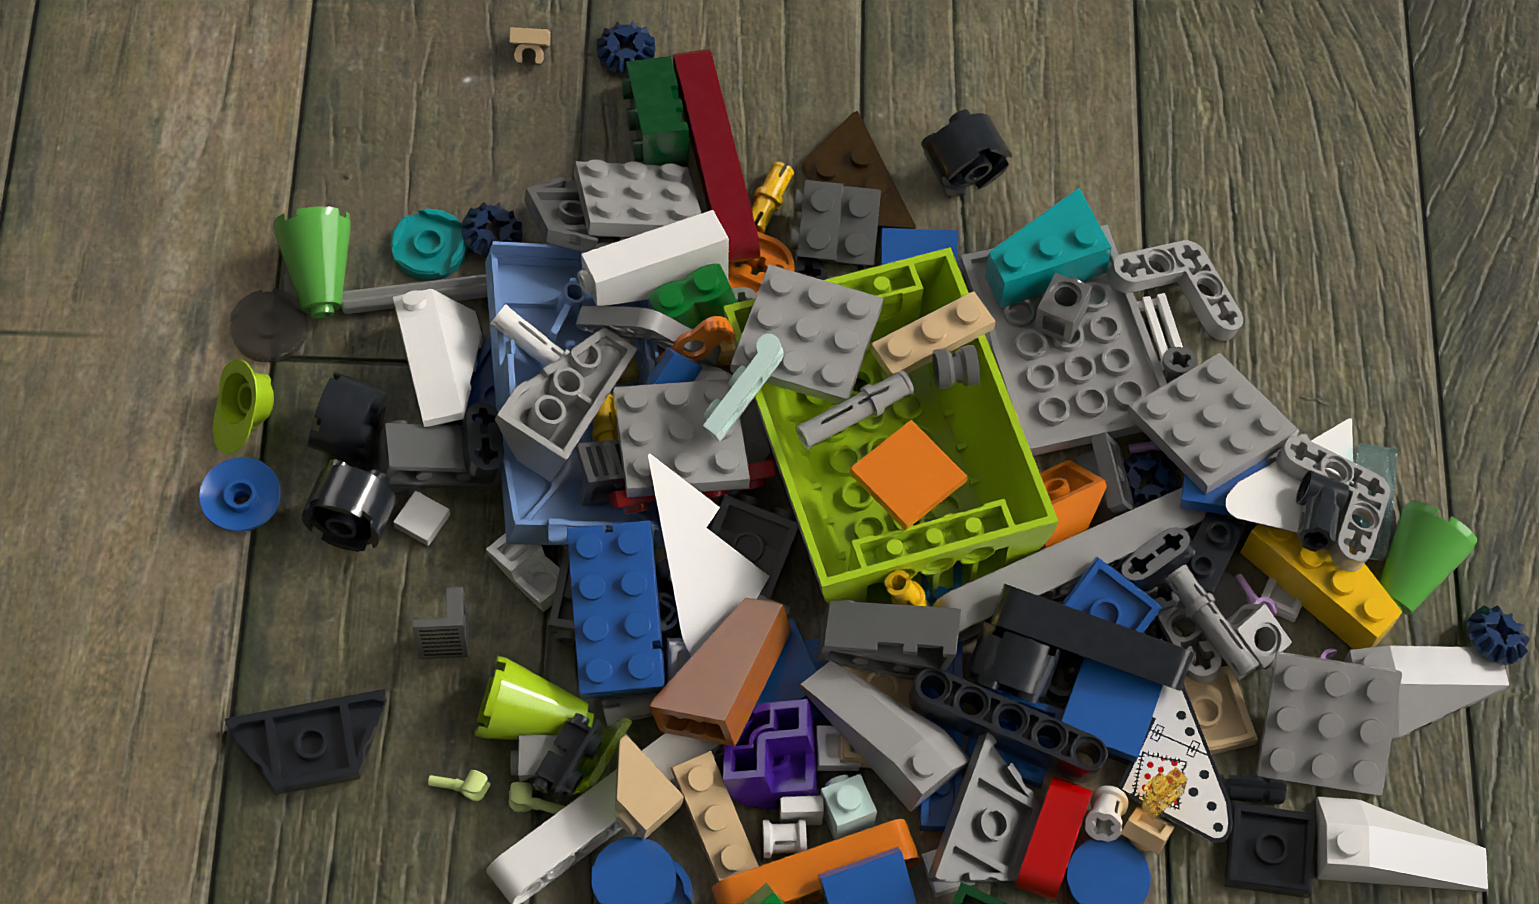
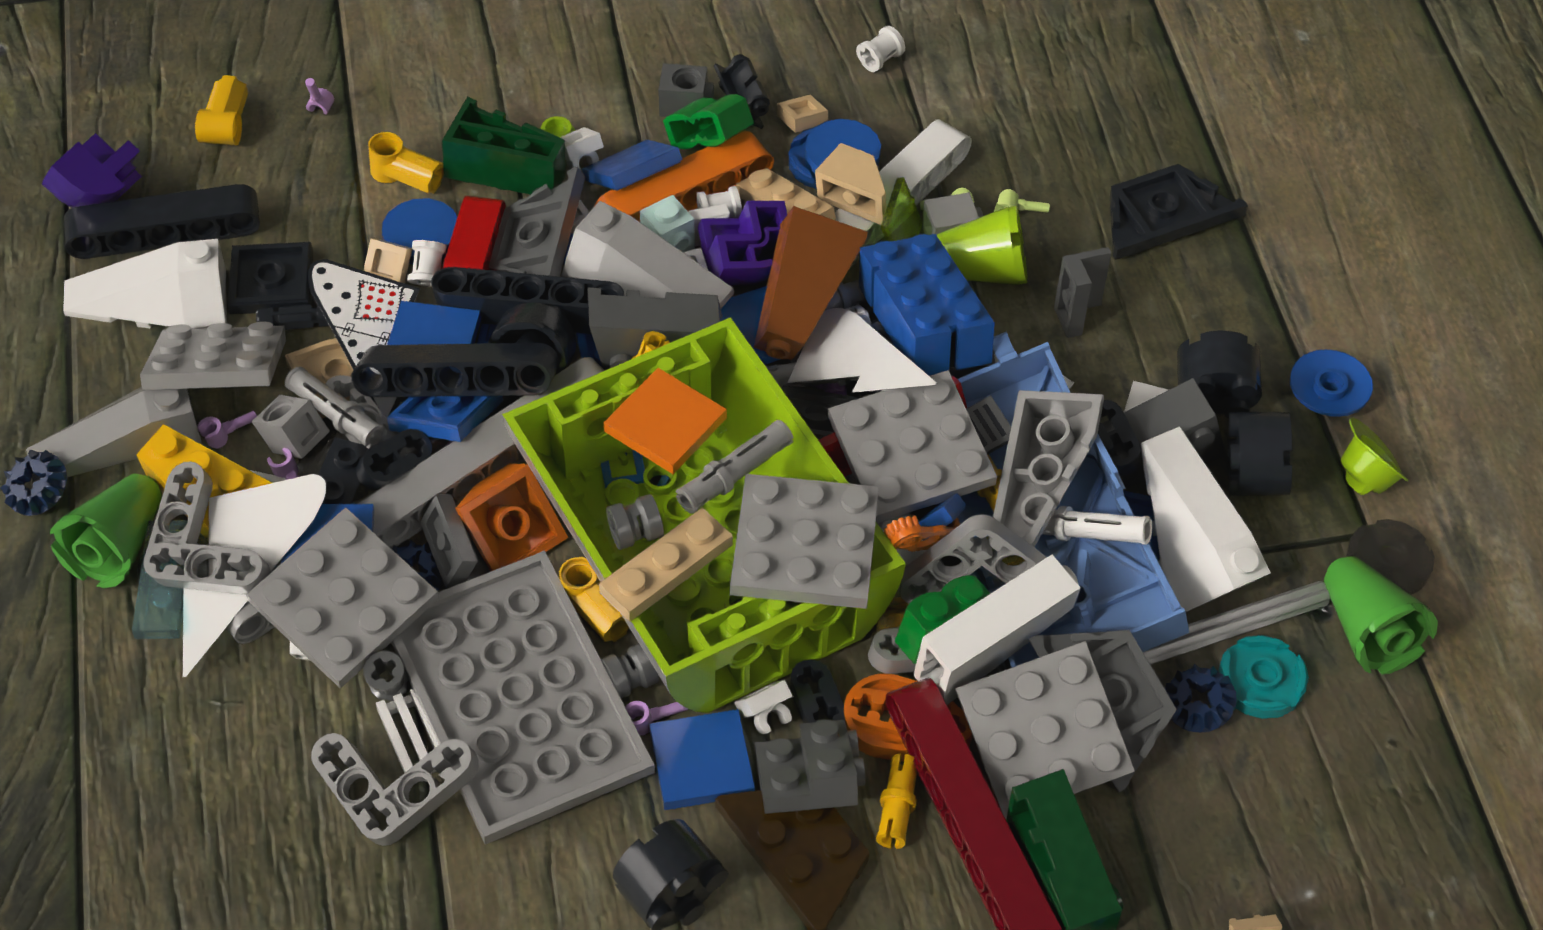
camera: 170 degrees right, 10 degrees down
black hinge [533,713,604,805] -> none
light aqua plate [703,334,784,442] -> none
teal wedge [985,188,1112,308] -> none
flat silver brick [1034,273,1092,343] -> none
clear yellow plate [1142,767,1188,820] -> none
black piece [1296,470,1349,552] -> none

